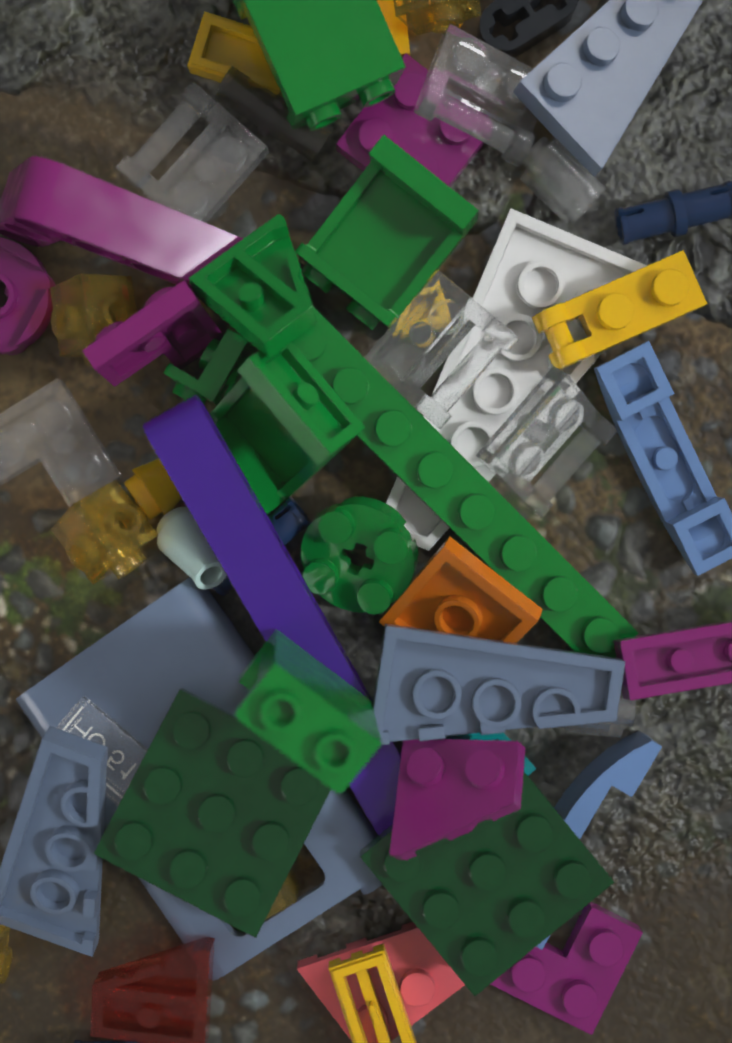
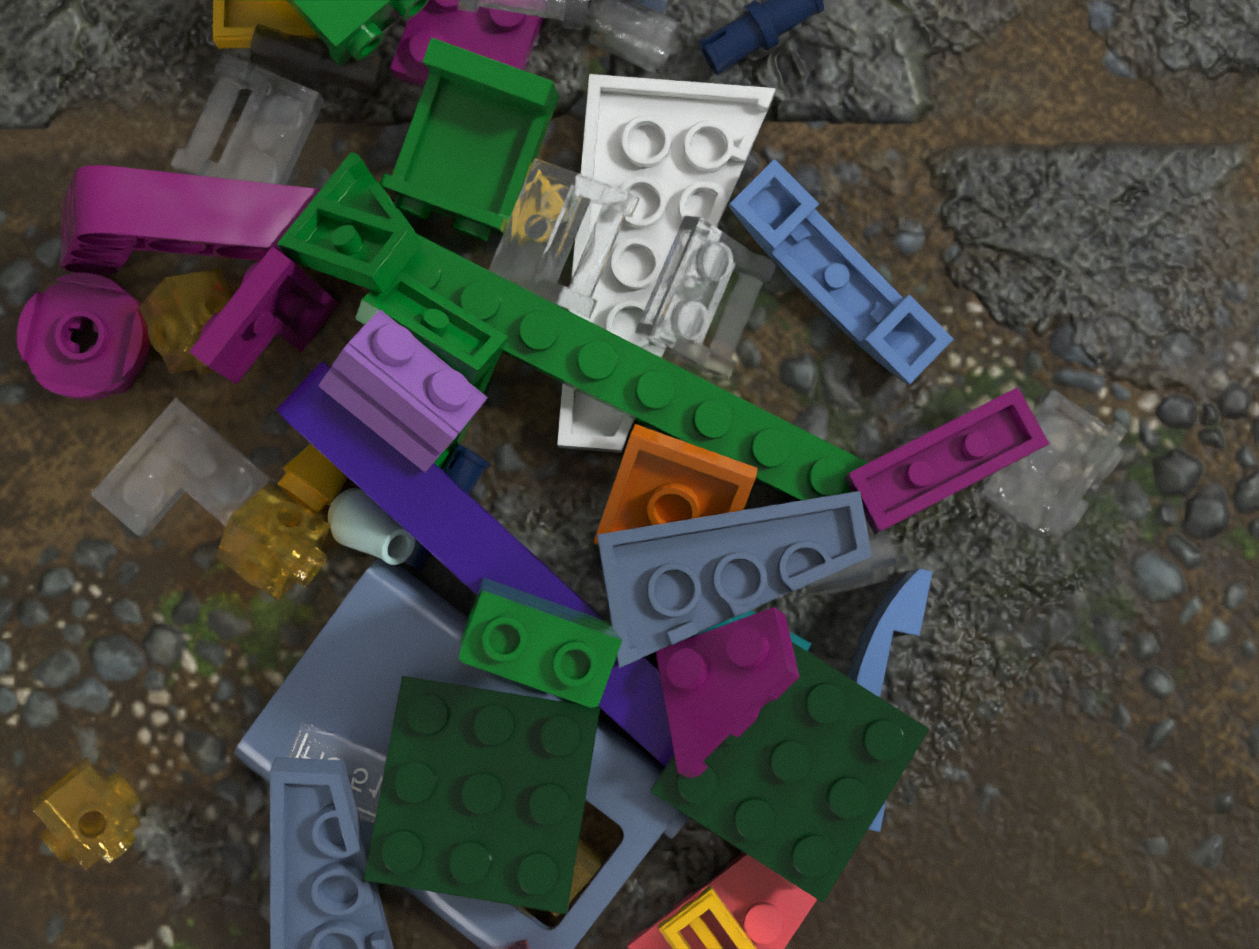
camera: 15 degrees left, 5 degrees down
green bracket [163,329,255,405] -> none
green plate [300,496,418,615] -> none
magenta plate [490,902,643,1035] -> none
yellow plate [531,250,707,372] -> none
none -> medium lavender brick [318,309,488,473]

